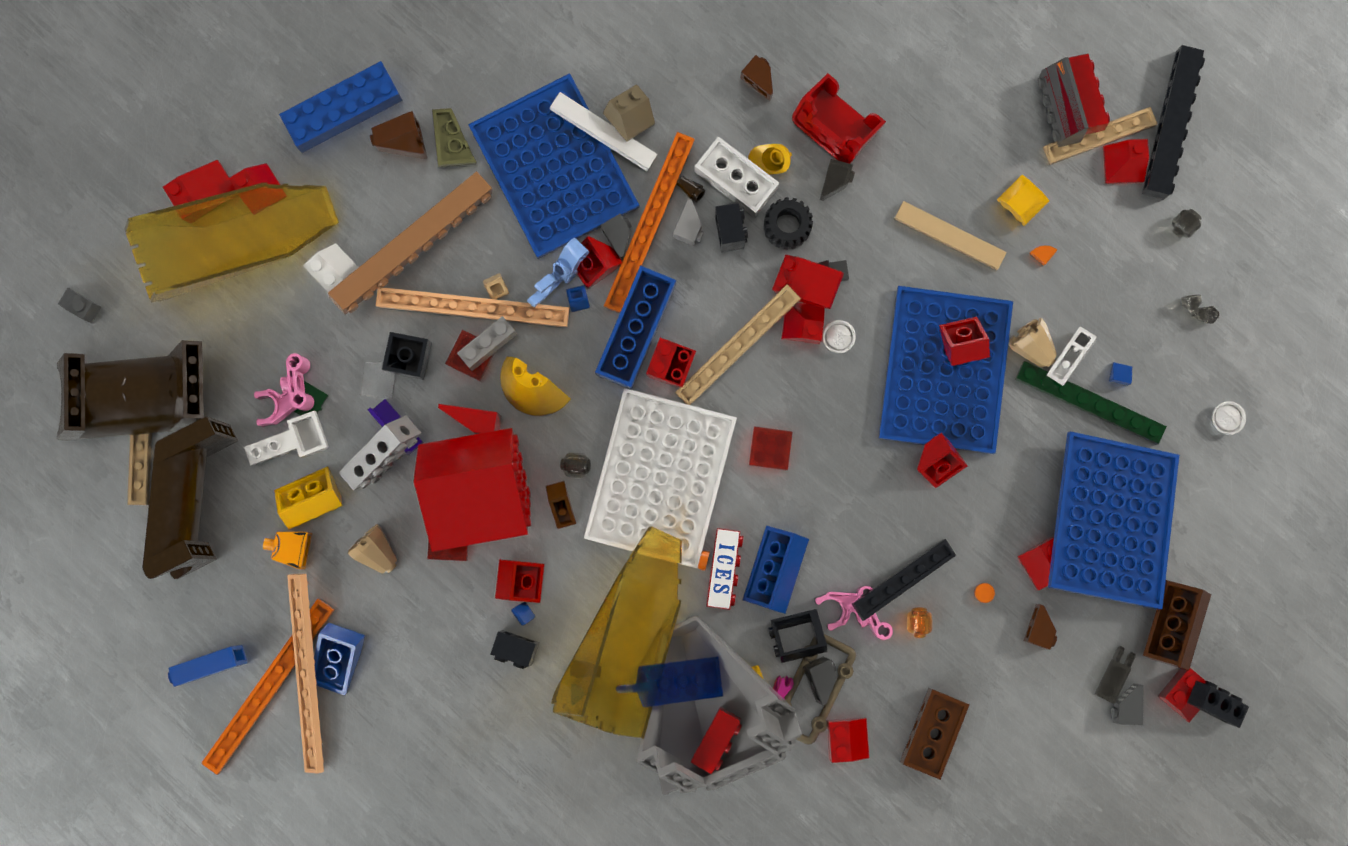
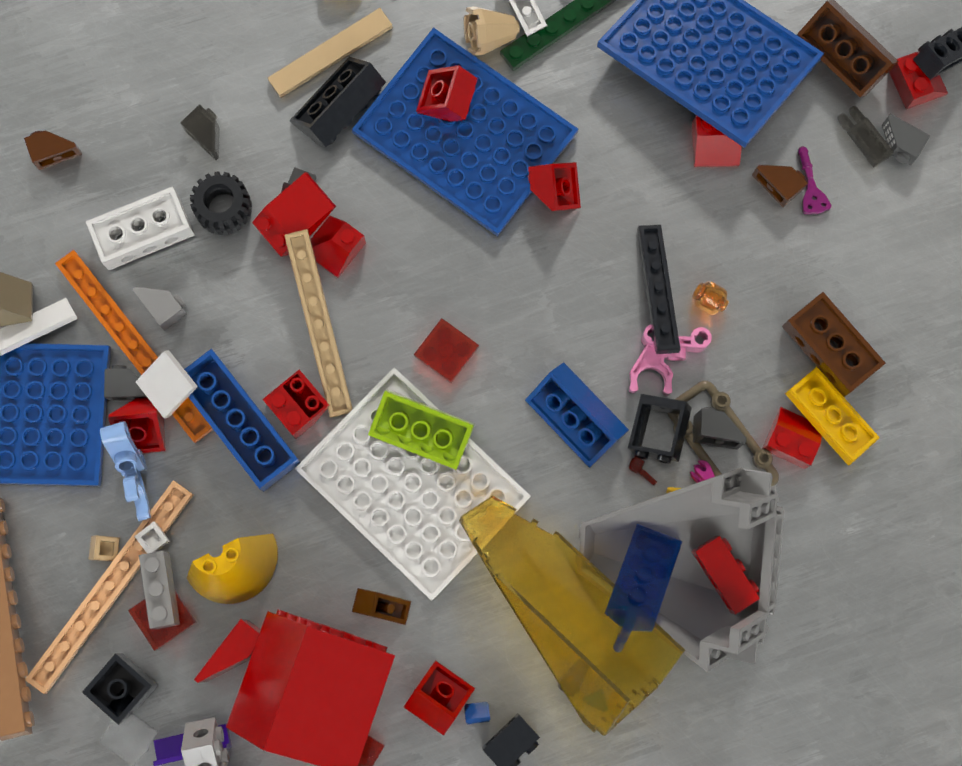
camera: 65 degrees left, 5 degrees down
clear smoke head [560,452,591,478] -> none
blue slope [566,285,590,312] -> none
dark brown cone [677,176,705,202] -> none
orange tile [698,550,710,571] -> none
white brick [706,528,743,610] -> none
black brick [715,203,748,253] -> none
yellow piece [748,144,792,175] -> none
red windscreen [792,73,886,165] -> none
white hat [822,320,856,353] -> none
orange tile [974,583,995,603] -> none
none -> white tile [134,522,170,553]
none -> white tile [136,350,198,418]
none -> black slope [289,56,386,147]
none -> lime slope [368,390,475,470]
none -> clear red hand [629,457,657,486]
none -> yellow tile [785,367,880,466]
none -> magenta piece [797,146,831,214]

